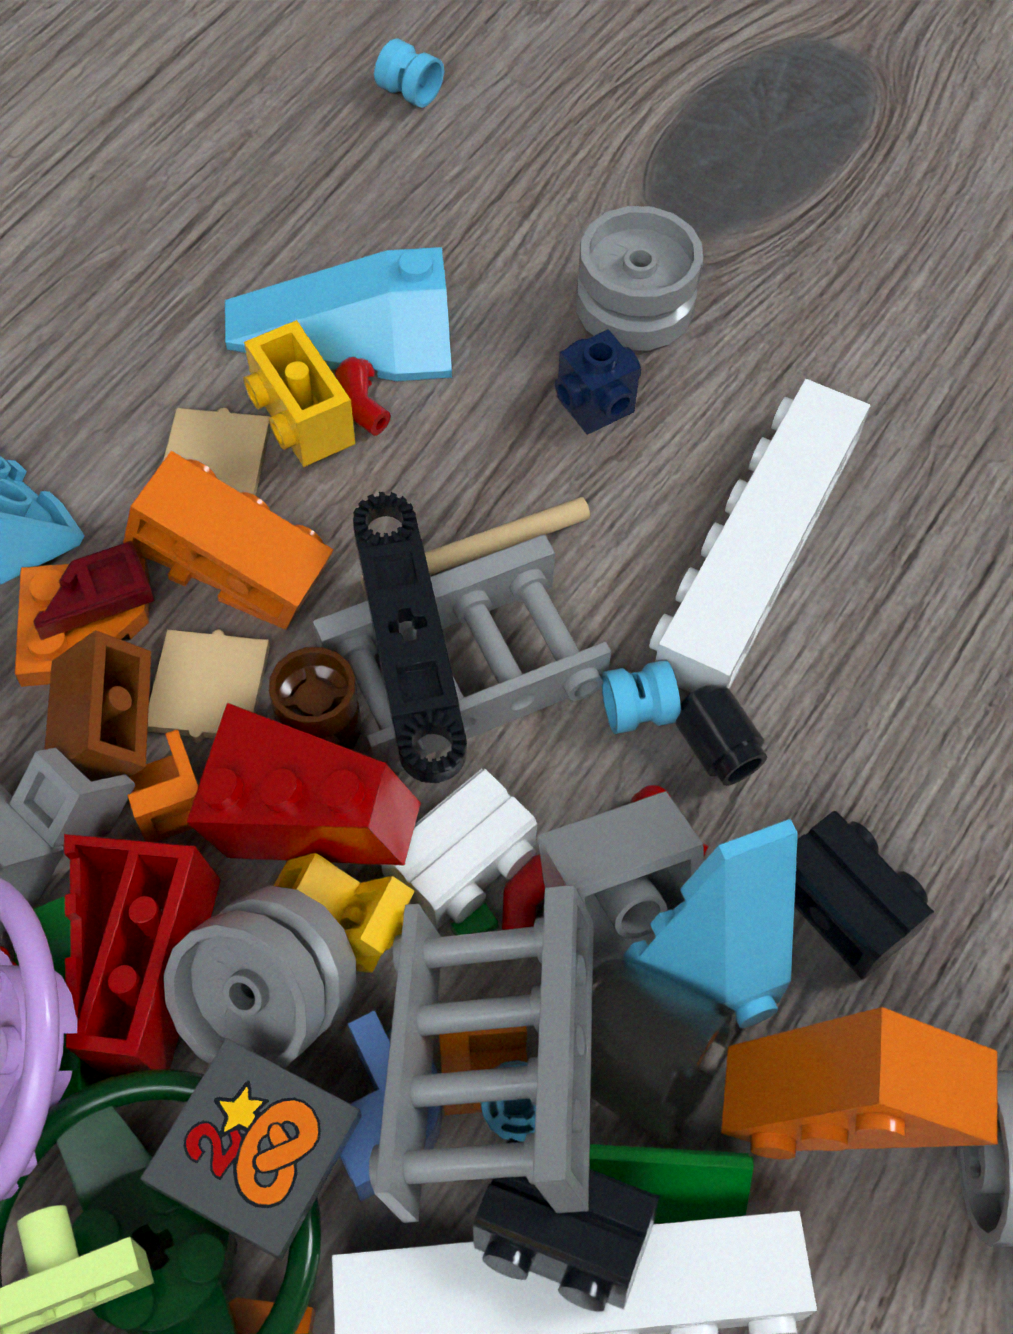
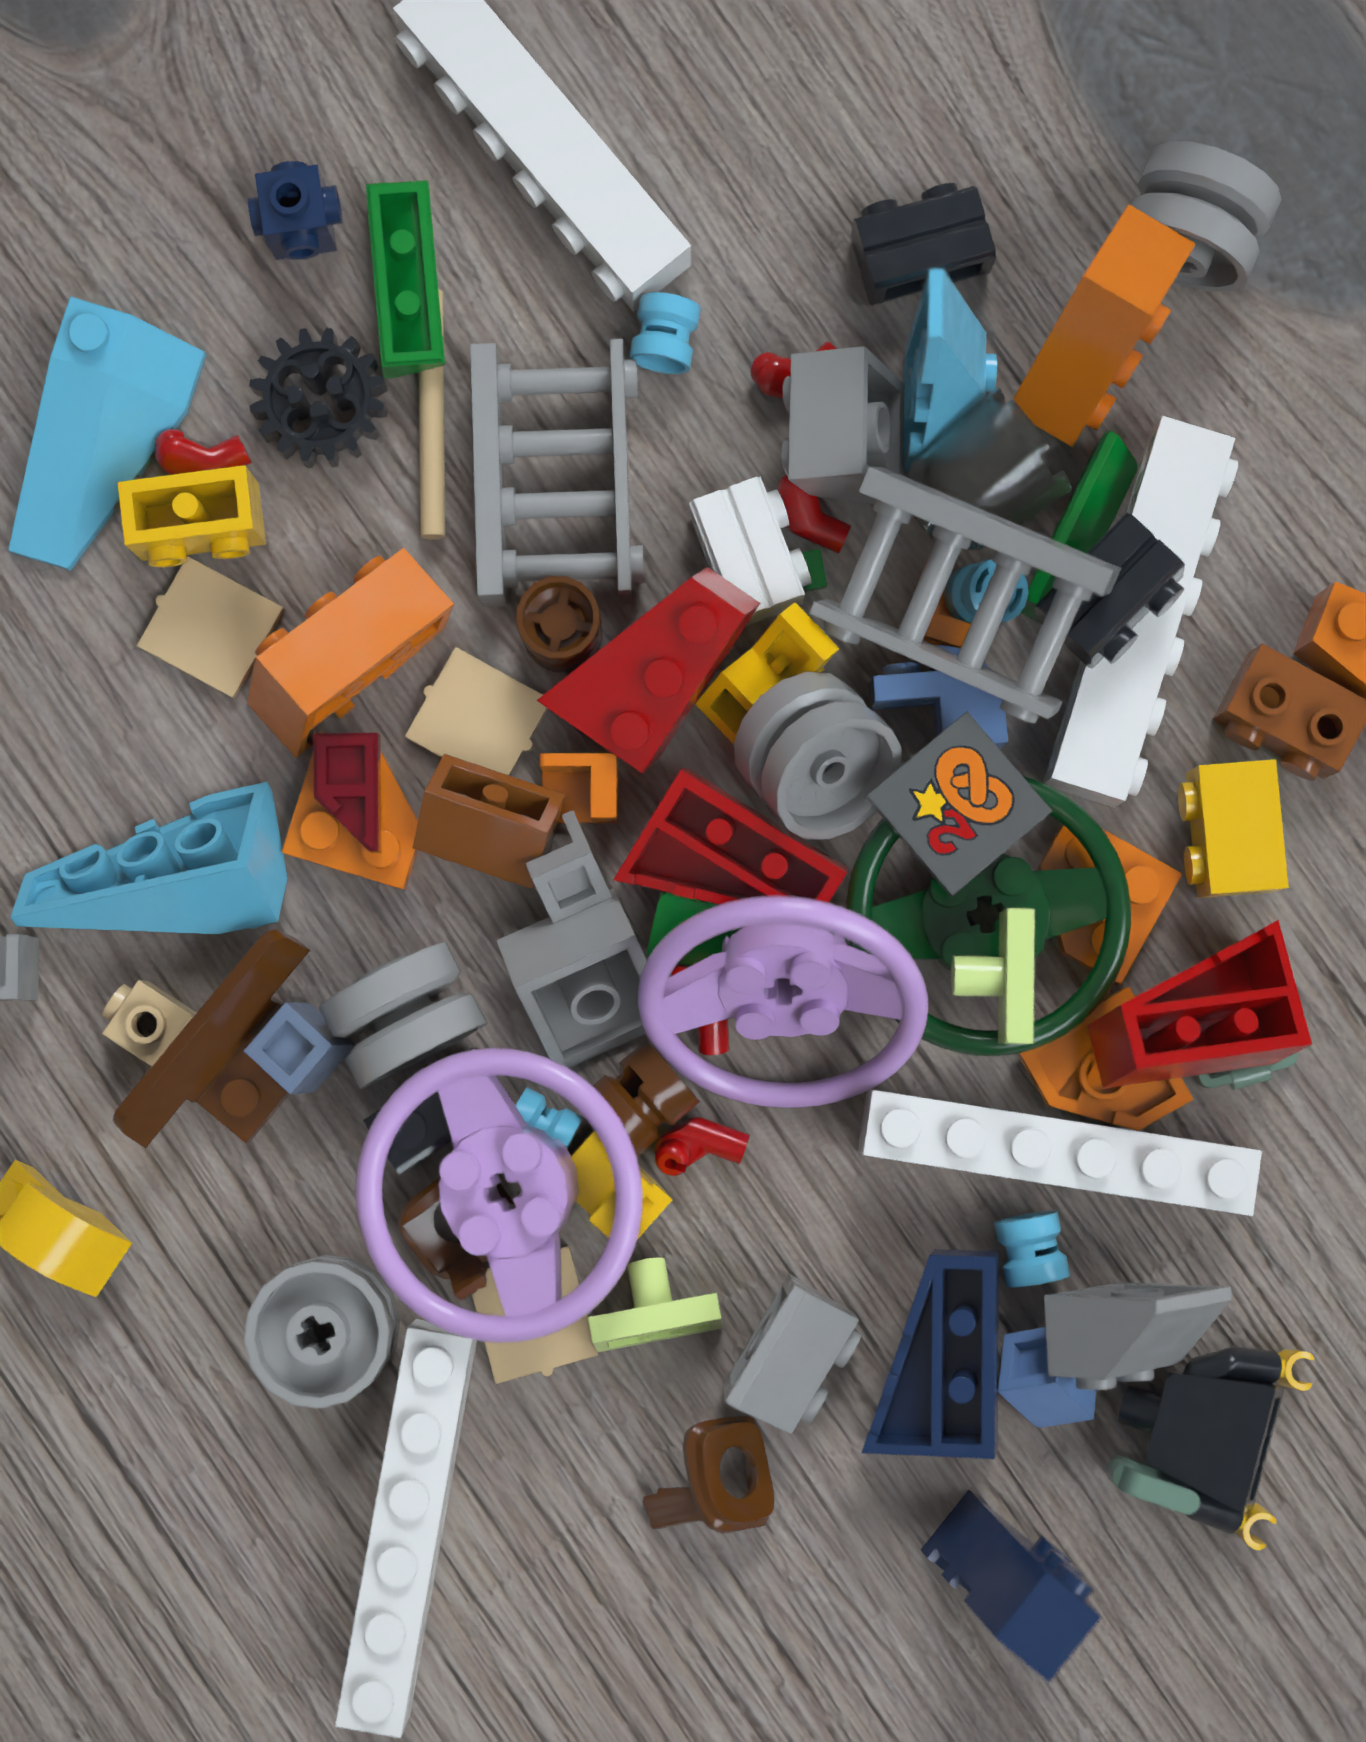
camera: 65 degrees left, 25 degrees up
black piece [353,492,467,783] -> none
light grey wheel [576,206,703,351] -> none
black brick [675,686,767,786] -> none
none -> black gear [249,328,388,468]
none -> green slope [366,180,445,379]

